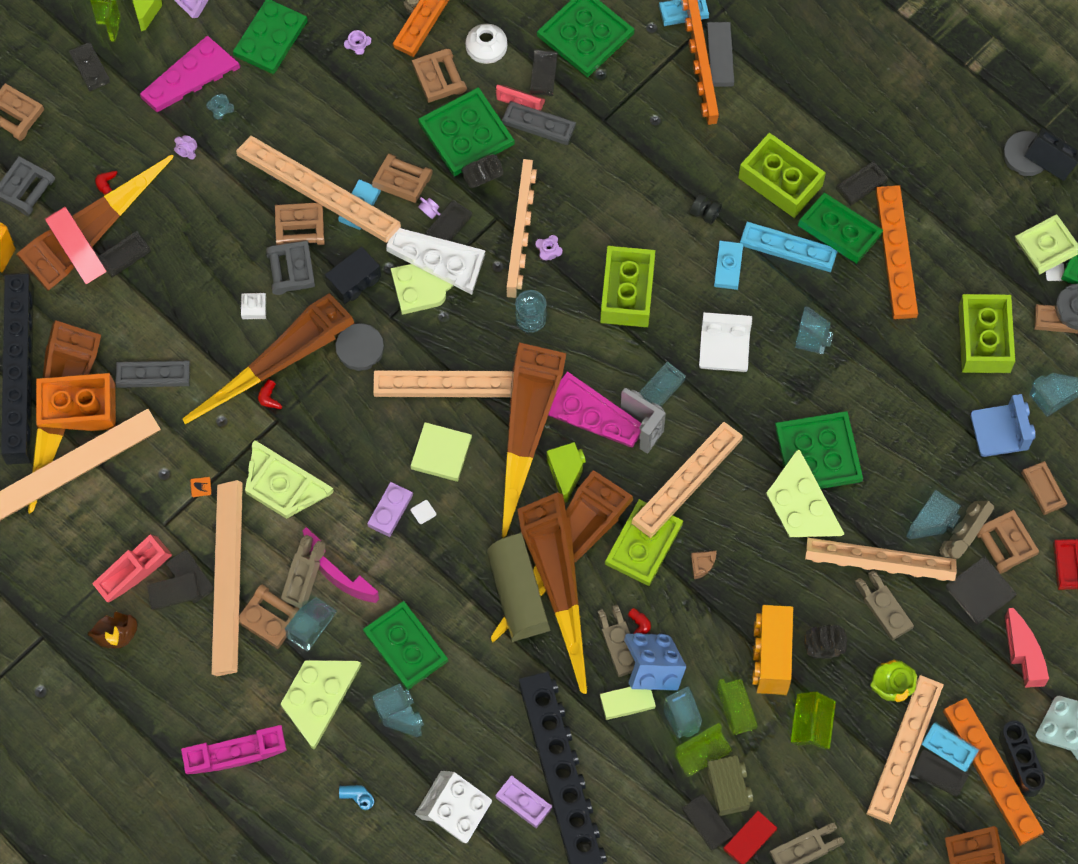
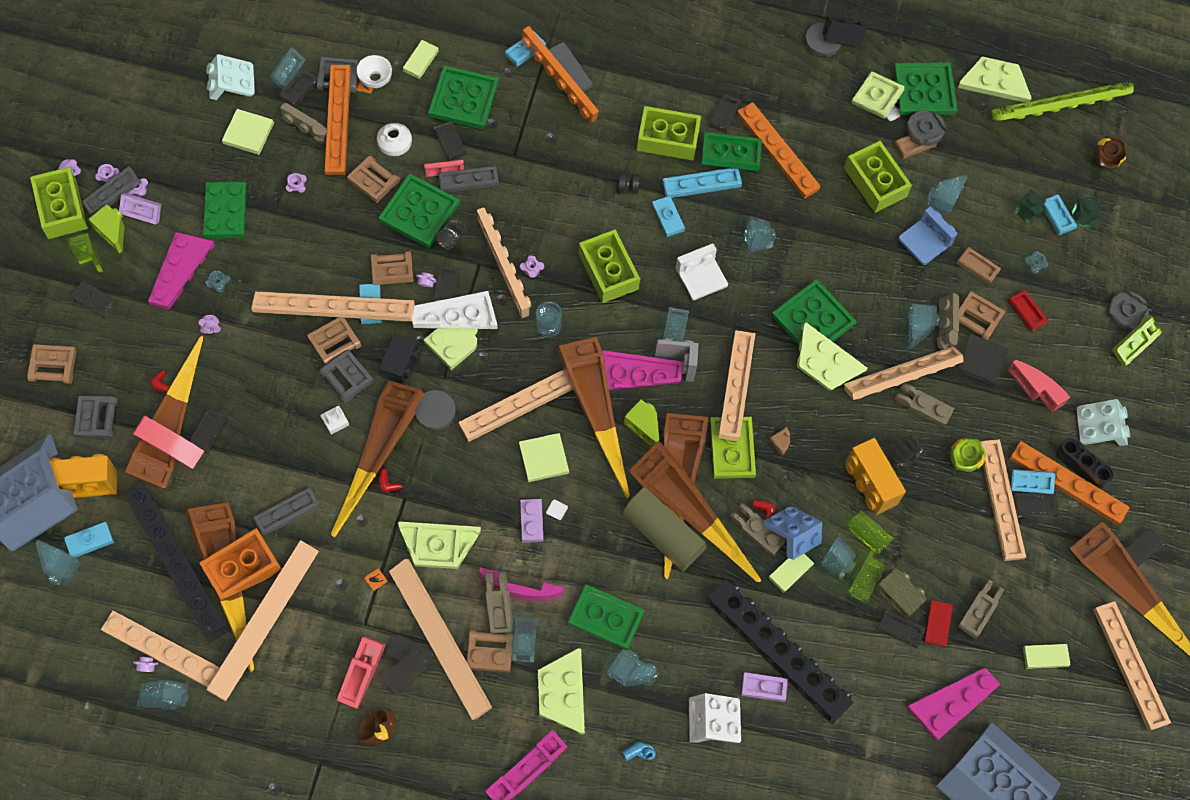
camera: 35 degrees left, 0 degrees up
clear neon green panel [790,692,836,750] -> none

